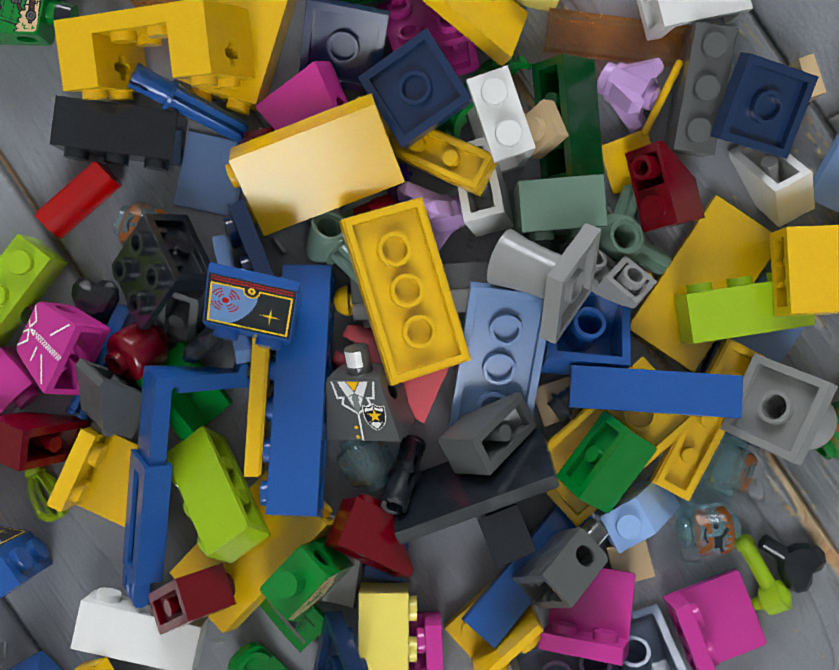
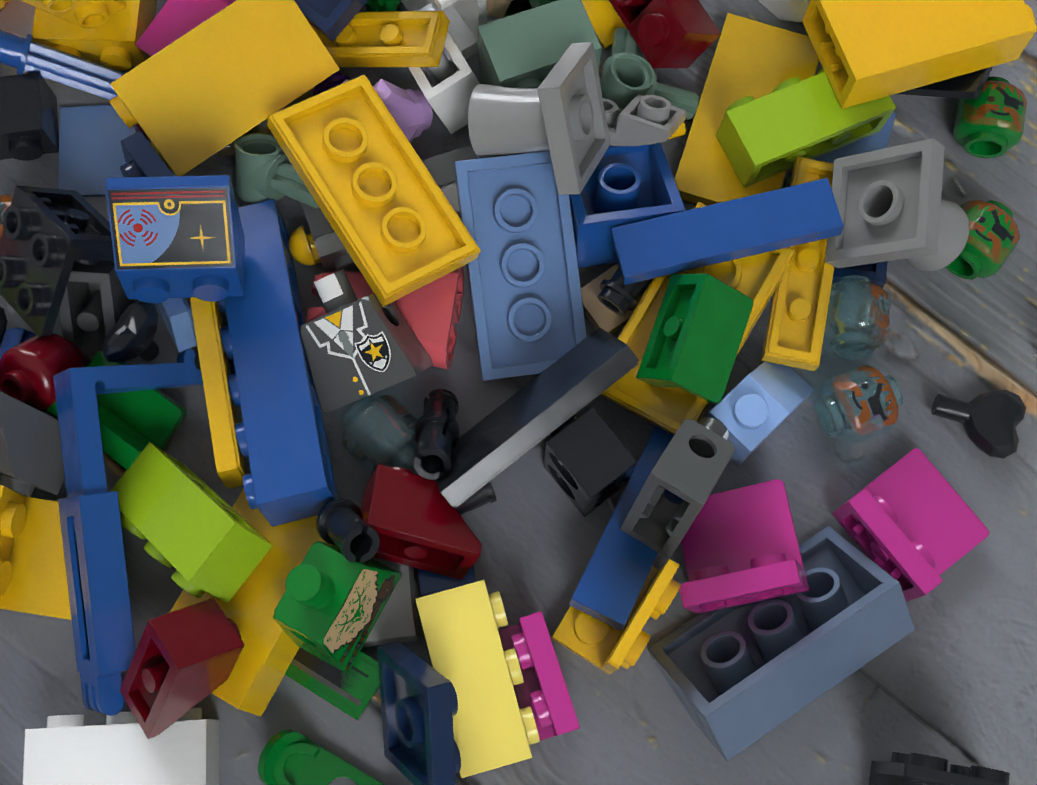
camera: 20 degrees left, 15 degrees down
dark grey slope [437,392,537,475] -> none
tan tile [604,539,655,582] -> none
lime piece [735,534,793,616] -> none
none -> black pin [316,499,380,563]

